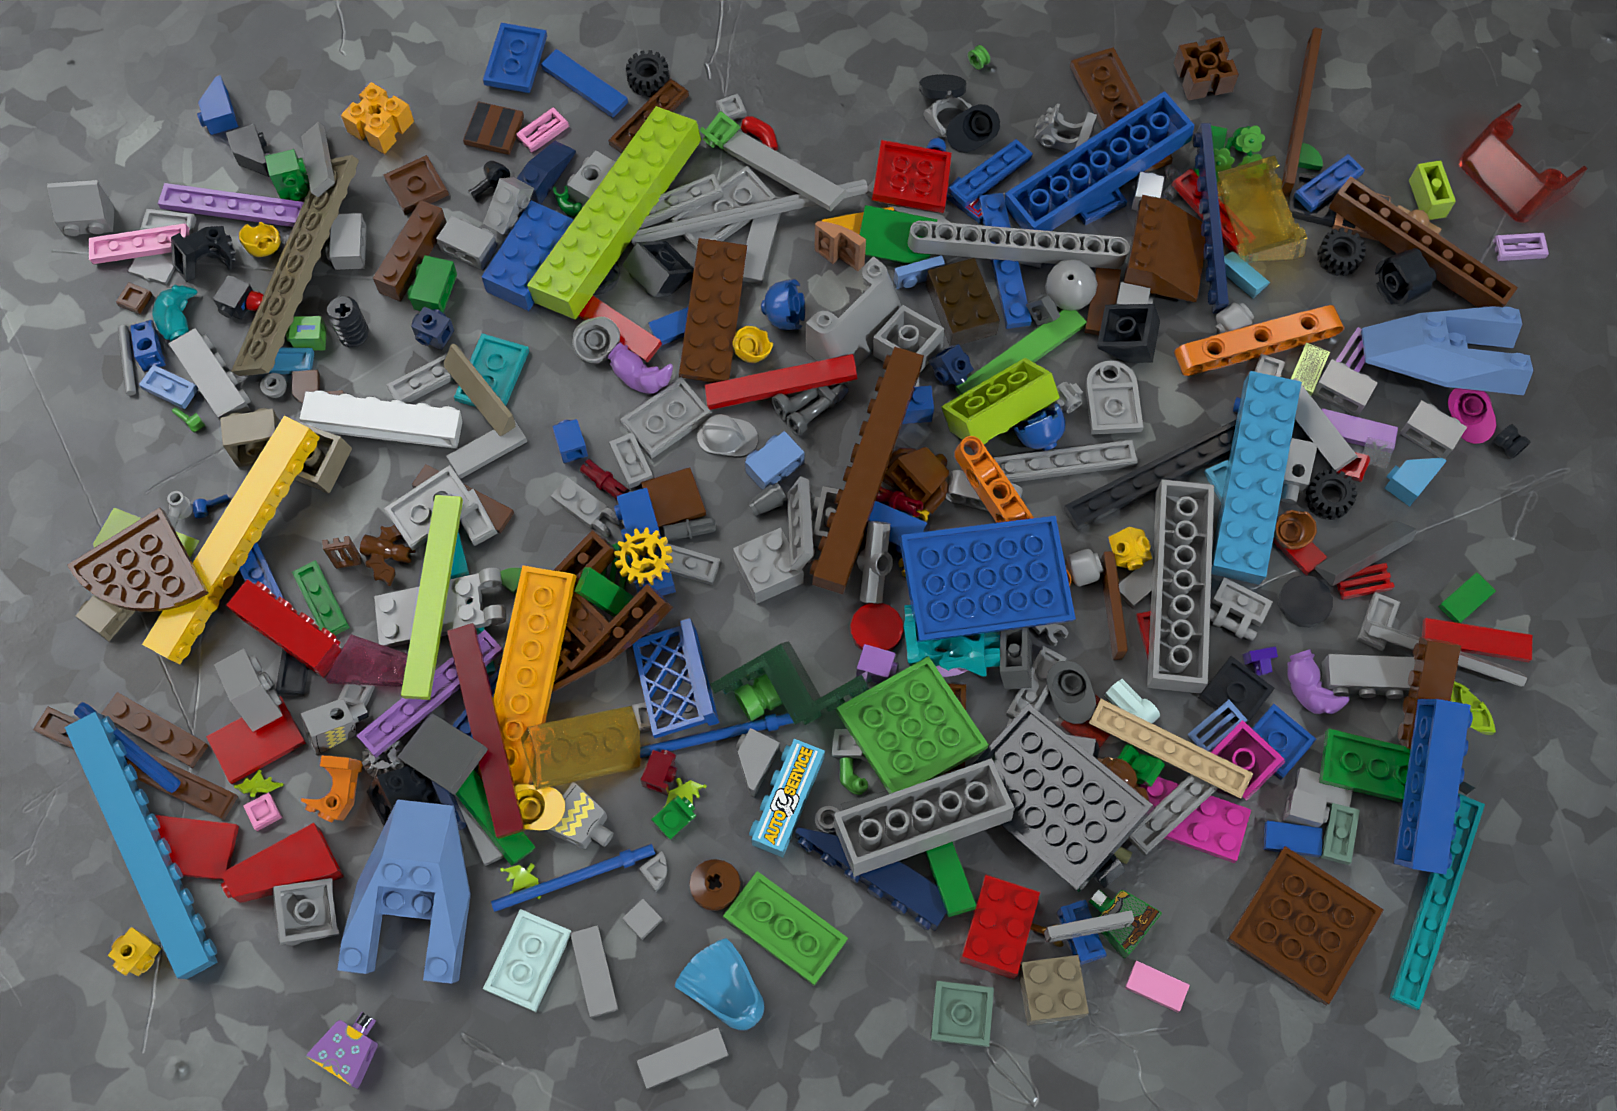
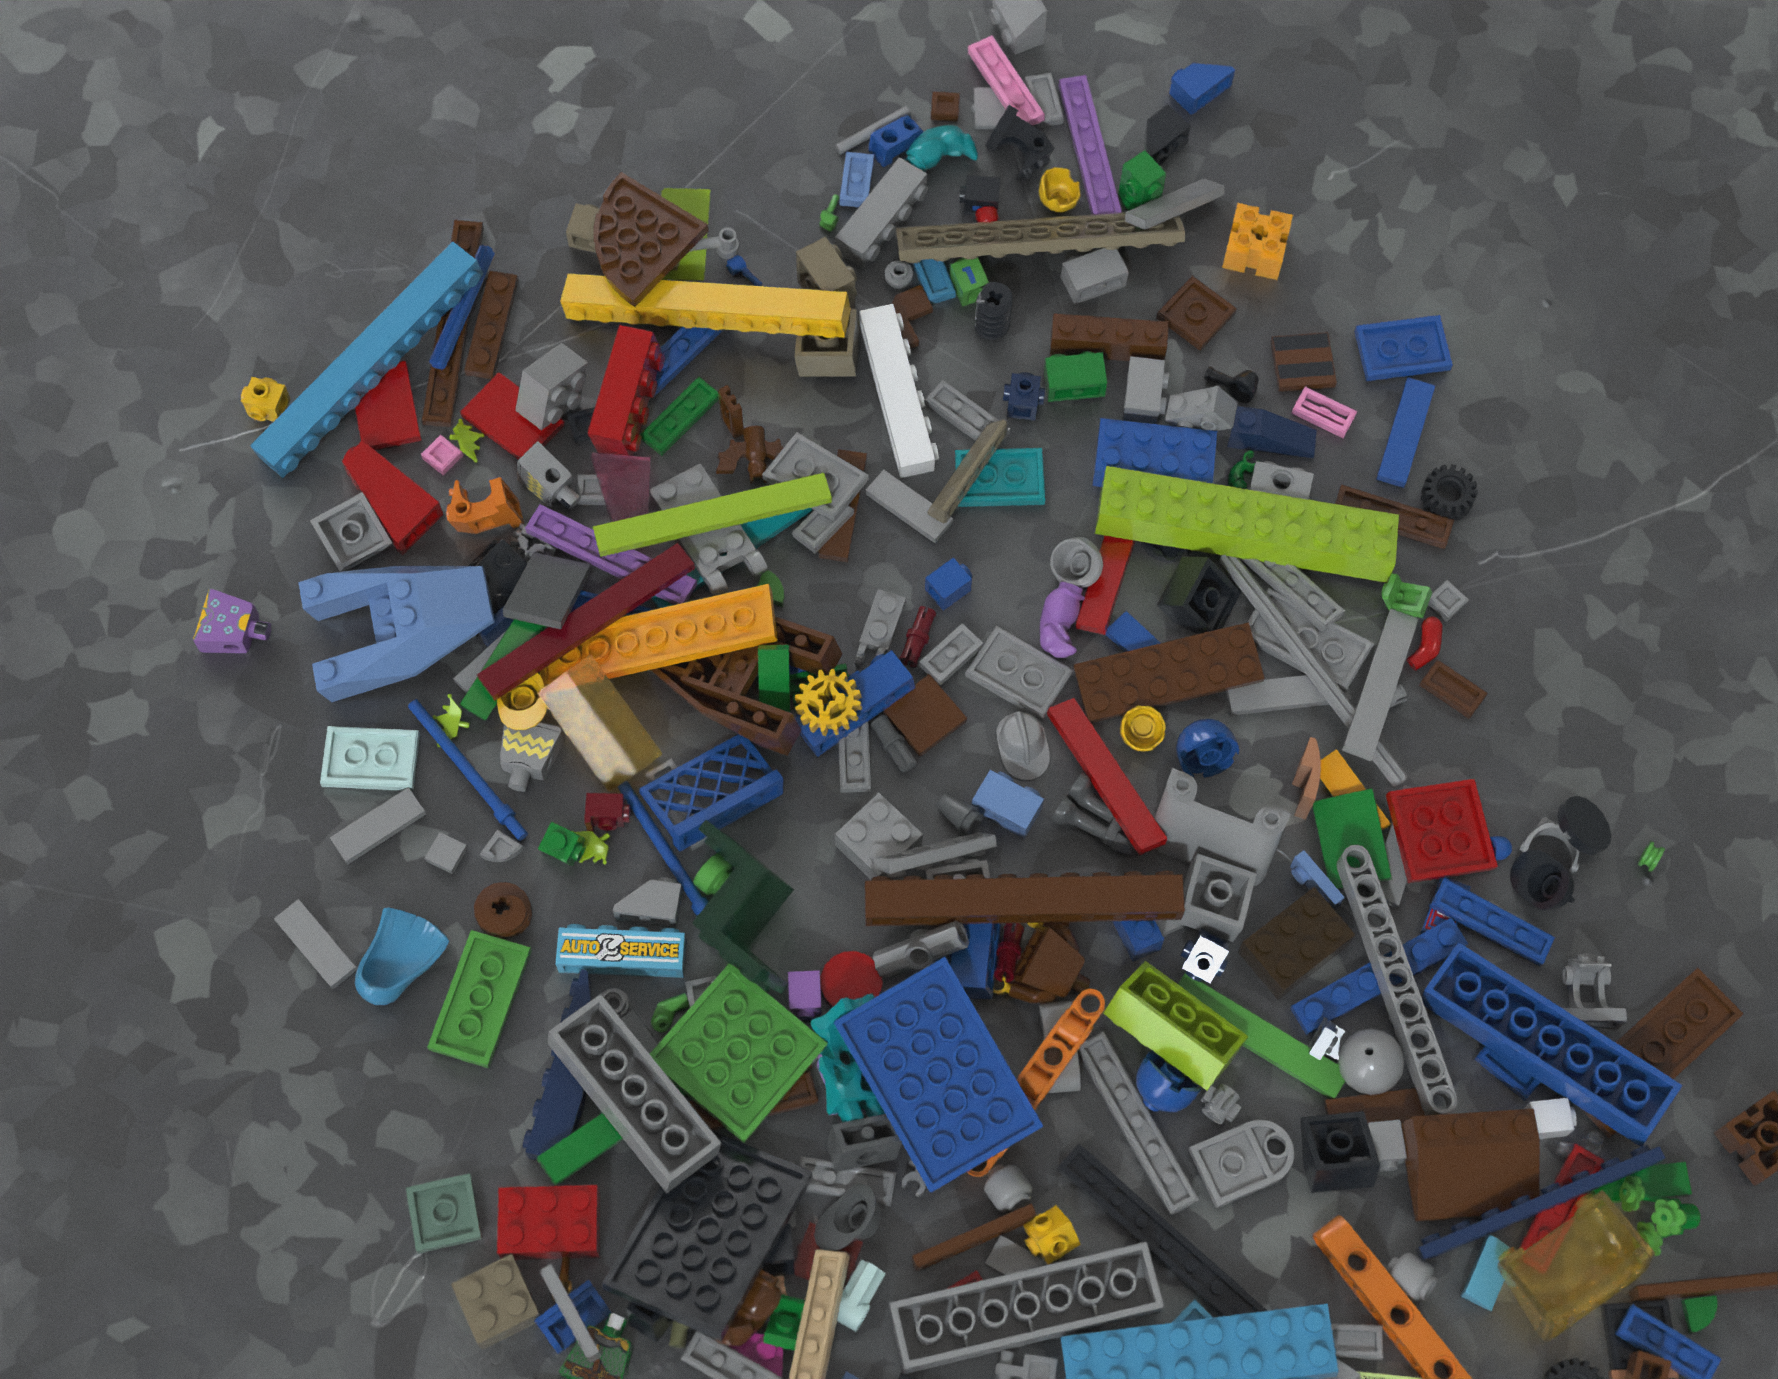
camera: 70 degrees right, 0 degrees up
none -> reddish brown tile [1419,659,1488,719]

